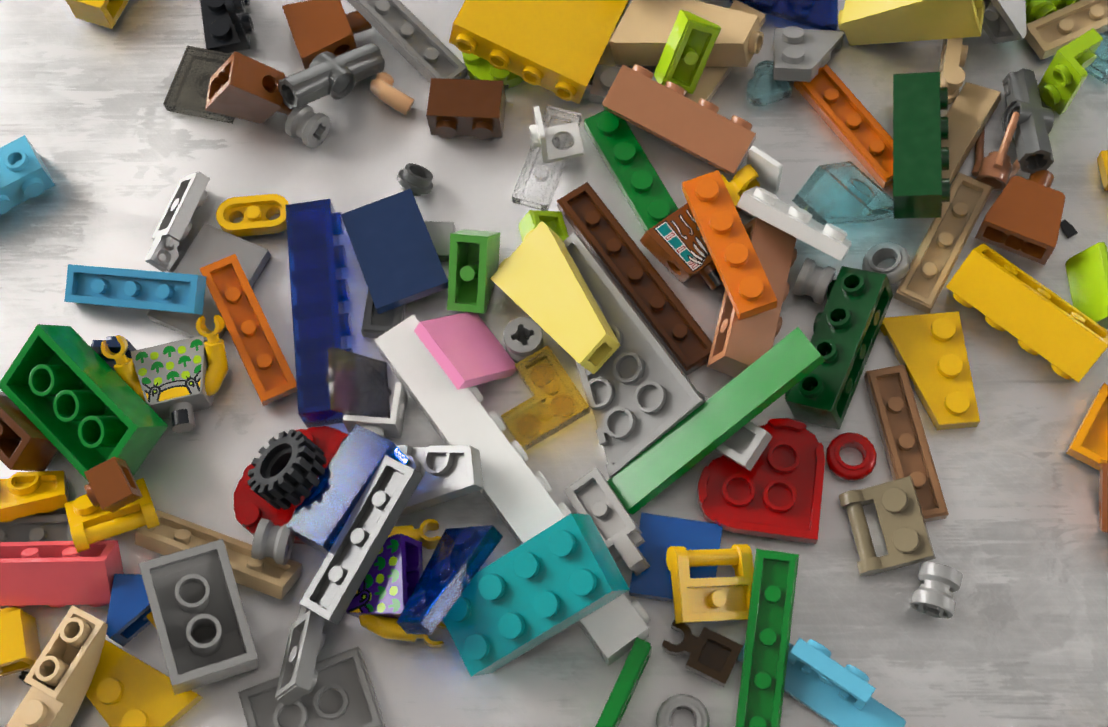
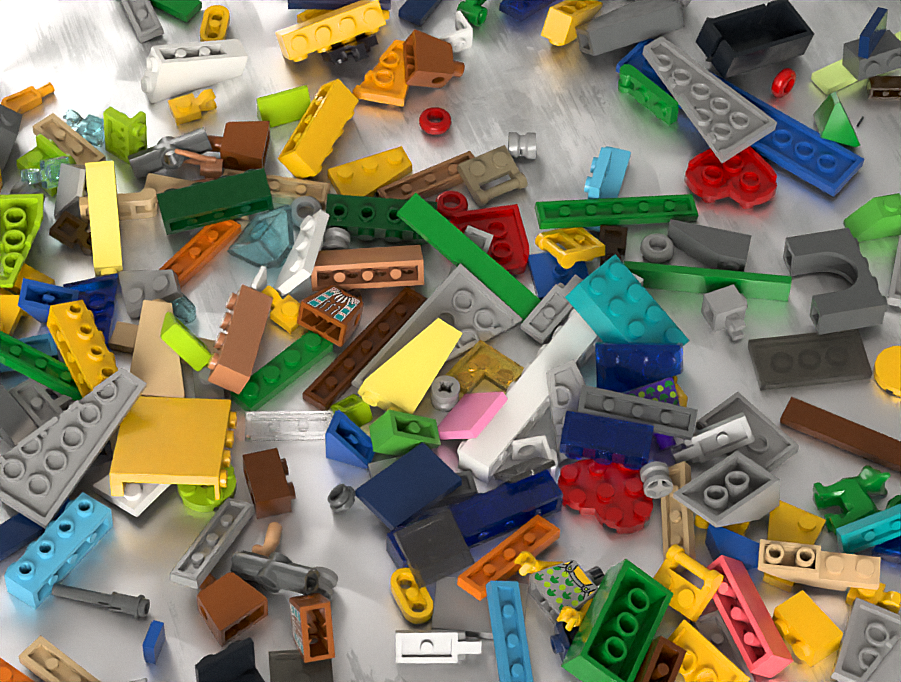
camera: 120 degrees left, 15 degrees down
dark orange plate [84,457,143,512] -> none
black tyre [248,429,326,510] -> none
white bracket [529,106,584,164] -> none
orange plate [682,170,778,321] -> none
none -> blue slope [325,410,375,469]
none -> clear smoke tile [393,508,475,589]
none -> red piece [419,107,452,135]

